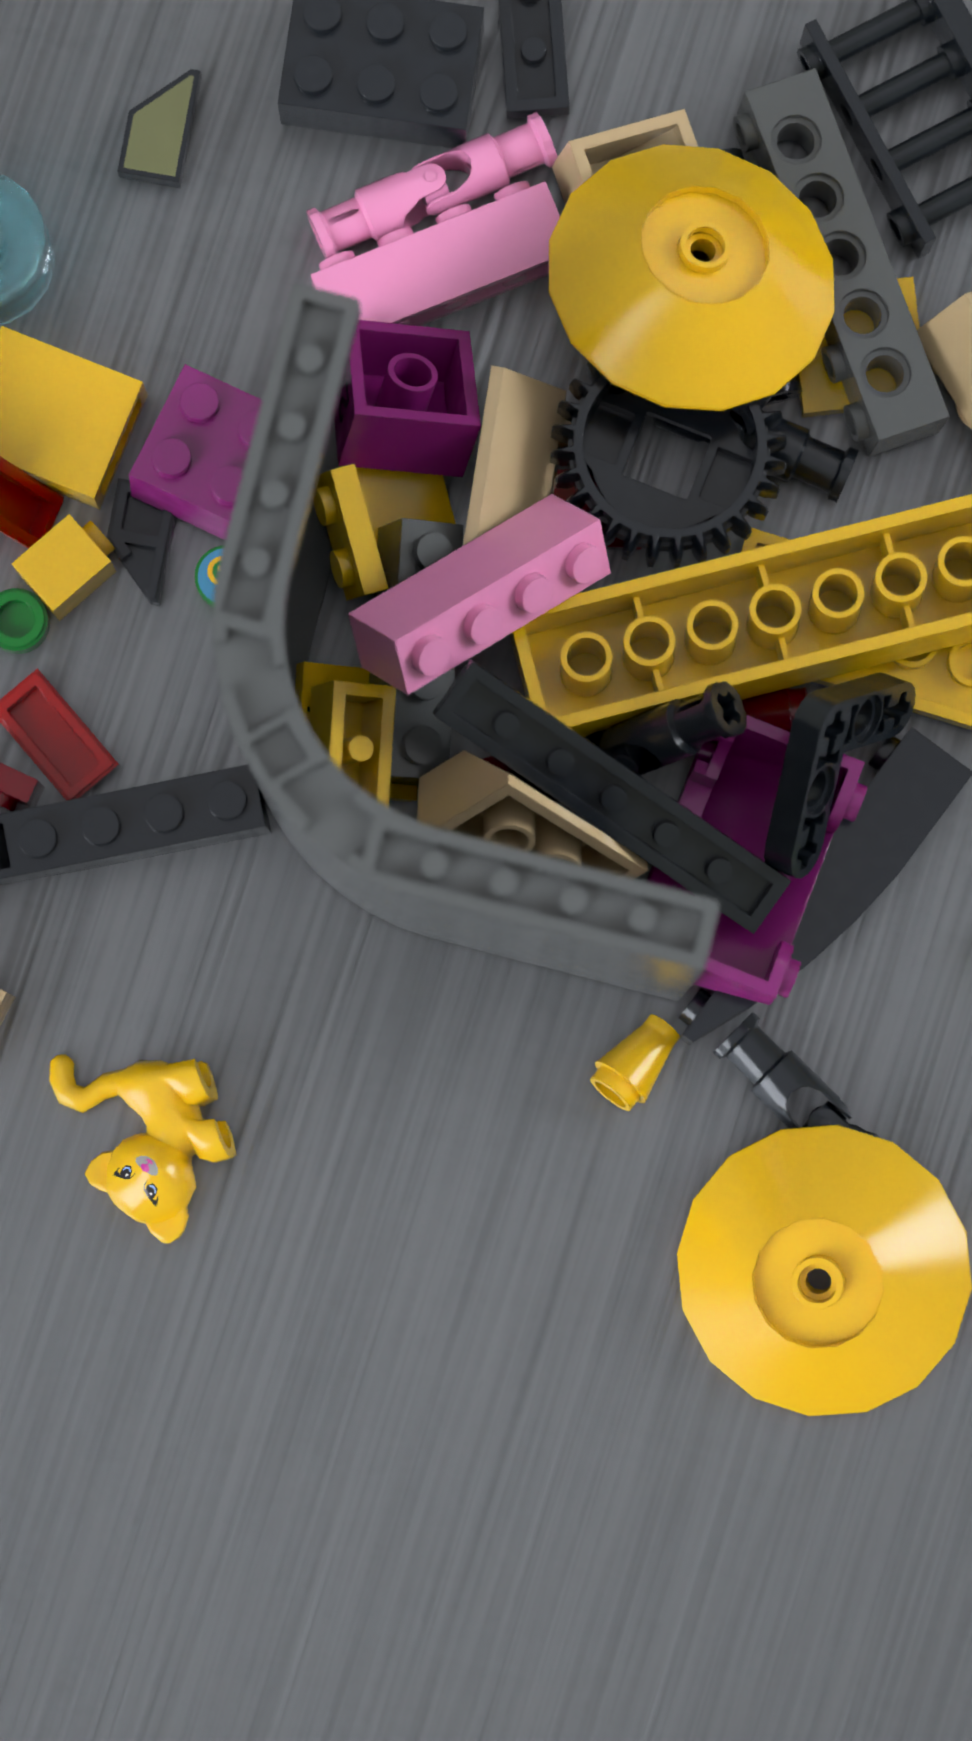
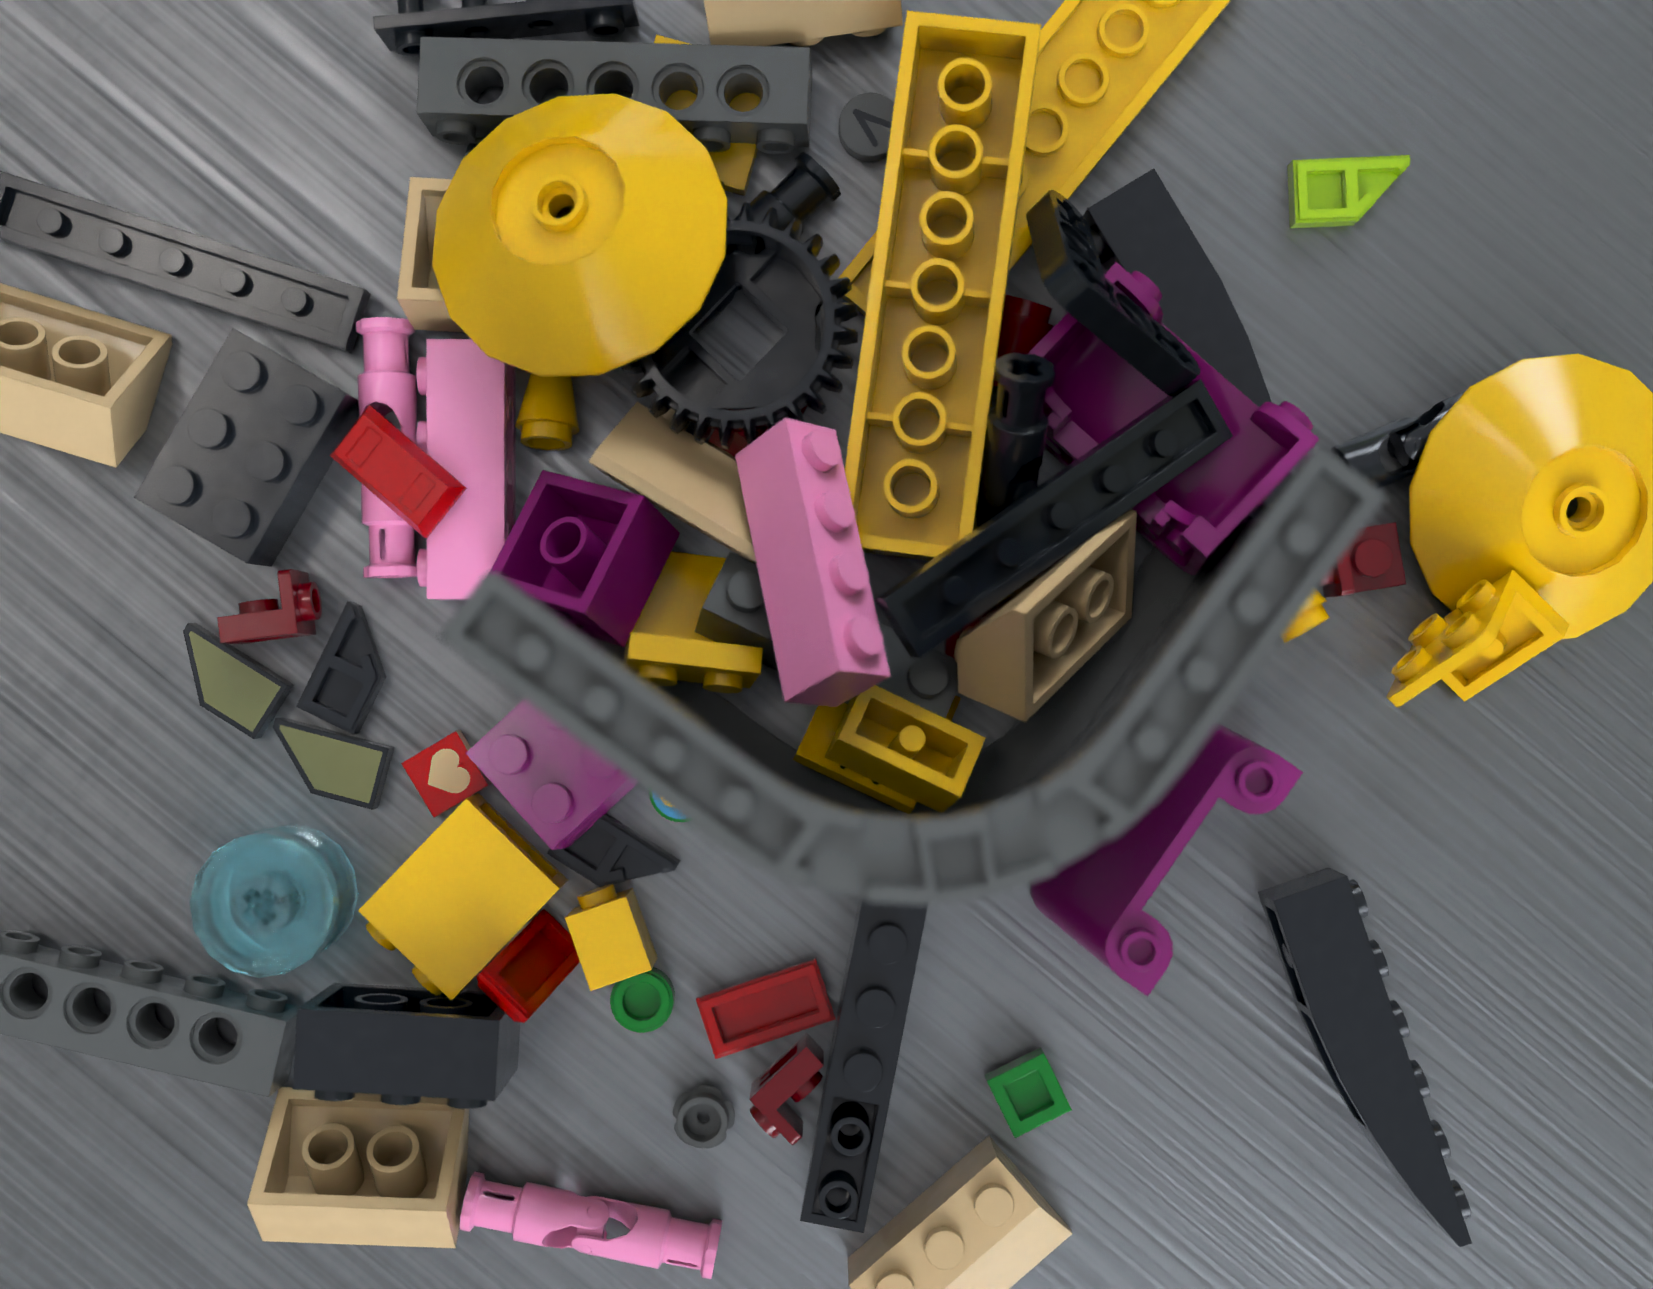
camera: 65 degrees left, 5 degrees up
yellow animal [49,1054,237,1244] -> none
none -> dark red bracket [217,569,322,644]
none -> olive tile [273,717,394,810]
none -> black tile [296,601,386,734]
none -> red tile [329,405,467,538]
none -> red tile [401,730,492,818]
none -> yellow cone [515,373,579,451]
none -> dark grey tile [839,93,894,162]
none -> green plate [985,1047,1072,1138]
none -> magenta windscreen [1030,723,1303,997]
none -> black slope [1258,868,1472,1247]
none -> dark red bracket [1320,522,1406,598]
none -> yellow bracket [1386,569,1569,707]

